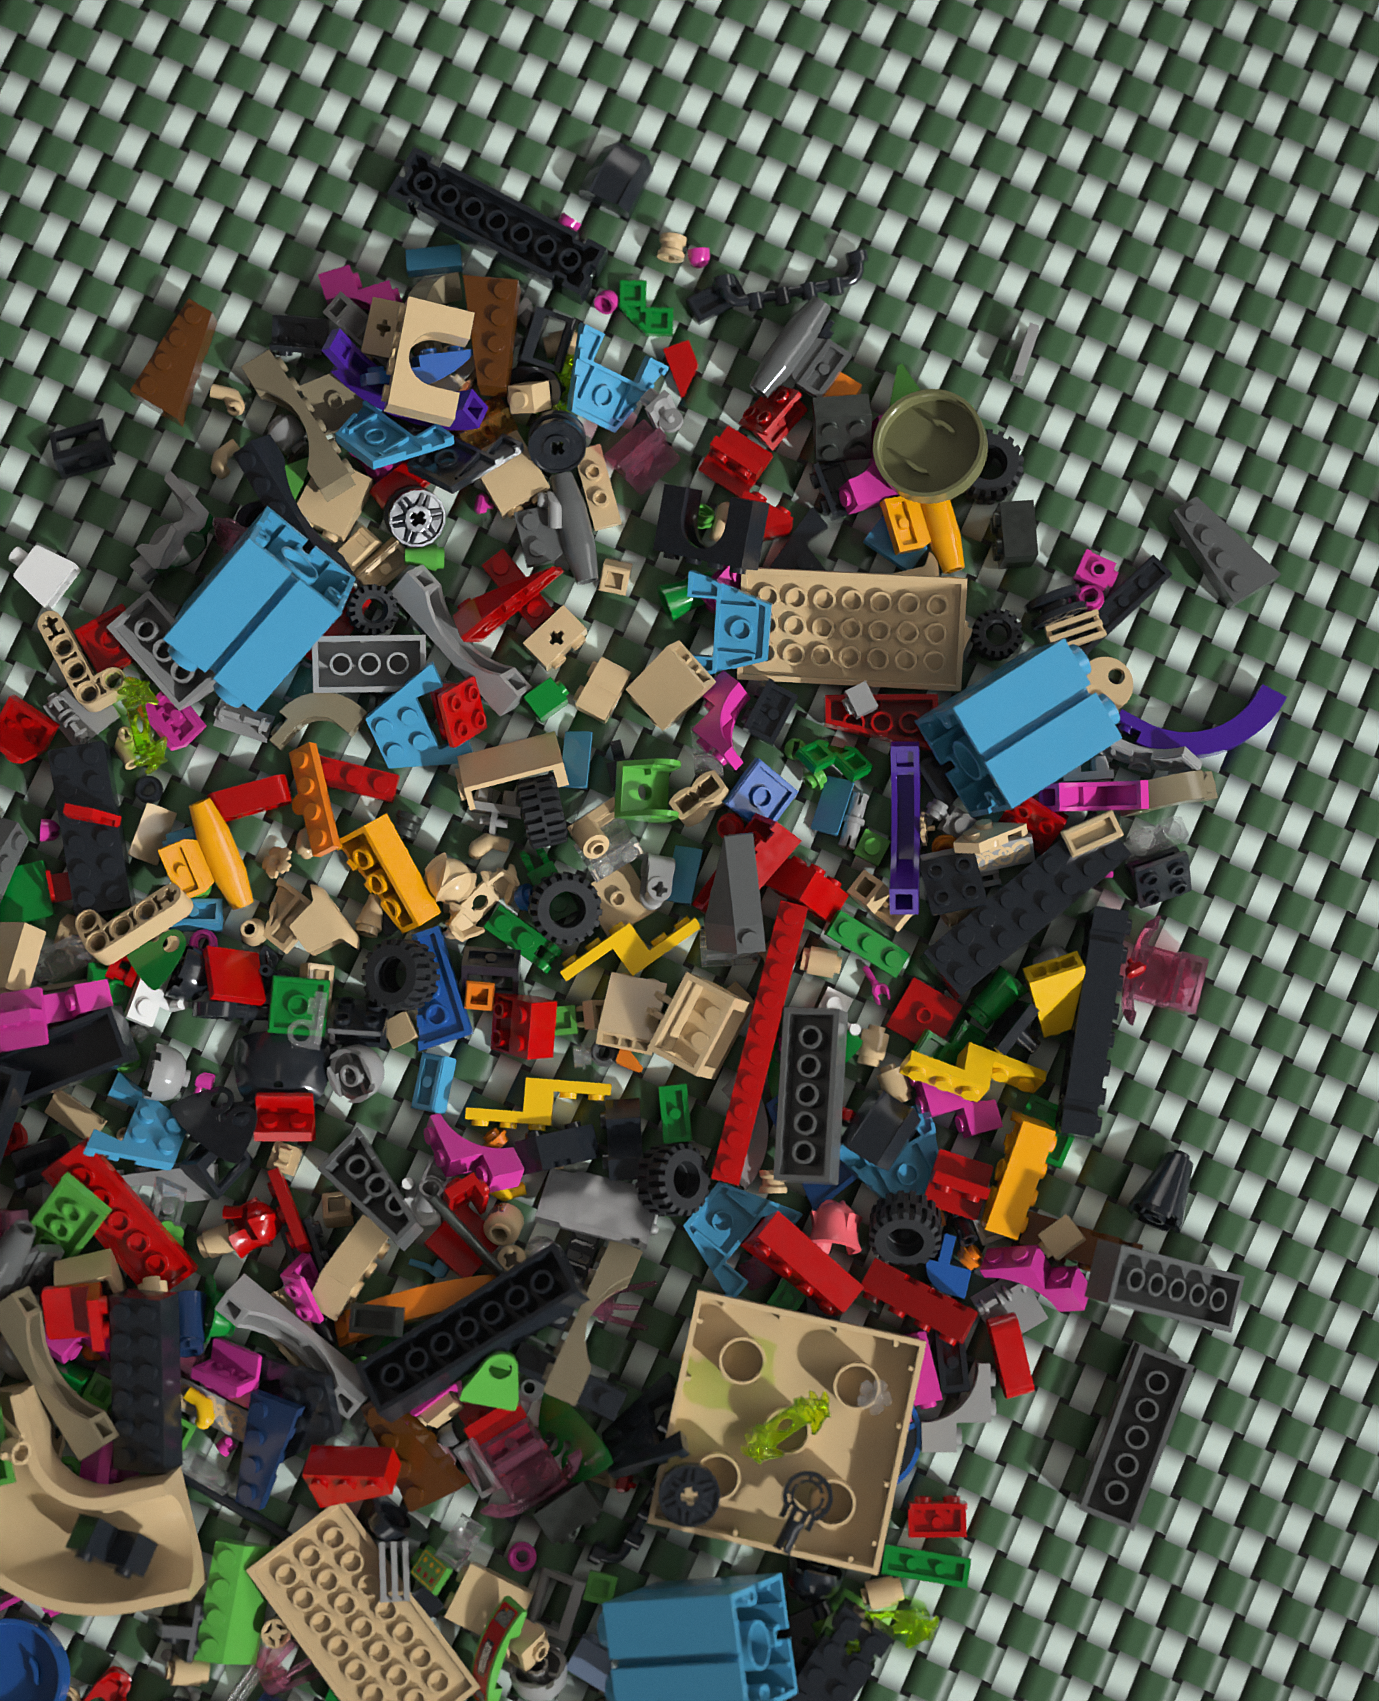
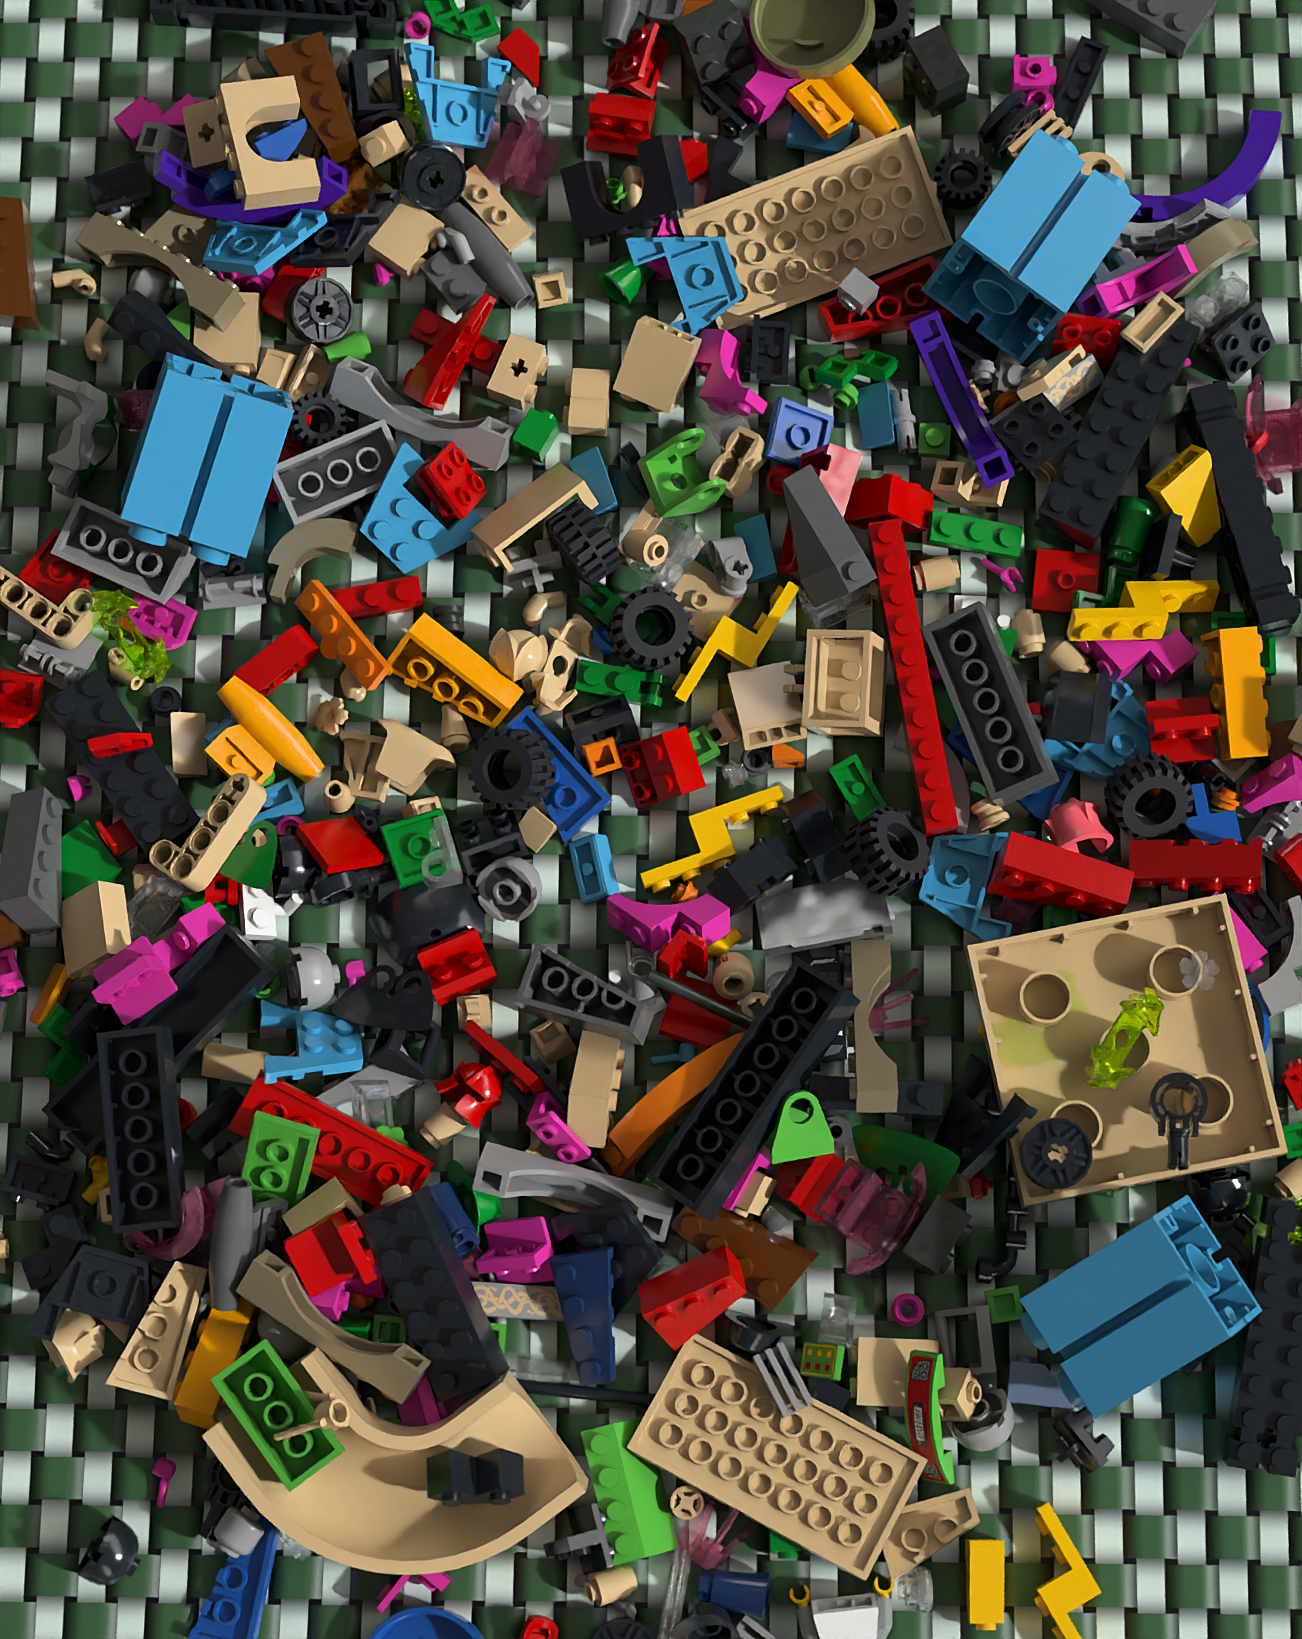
camera: 15 degrees left, 5 degrees down
yellow arm [183,1386,215,1429] -> none
dark pink hand [215,1434,238,1457] -> none
pearl dark grey tile [348,1303,405,1337] -> none
dark azure slope [406,244,463,277] -> none
light grey tile [452,1438,502,1499] -> none

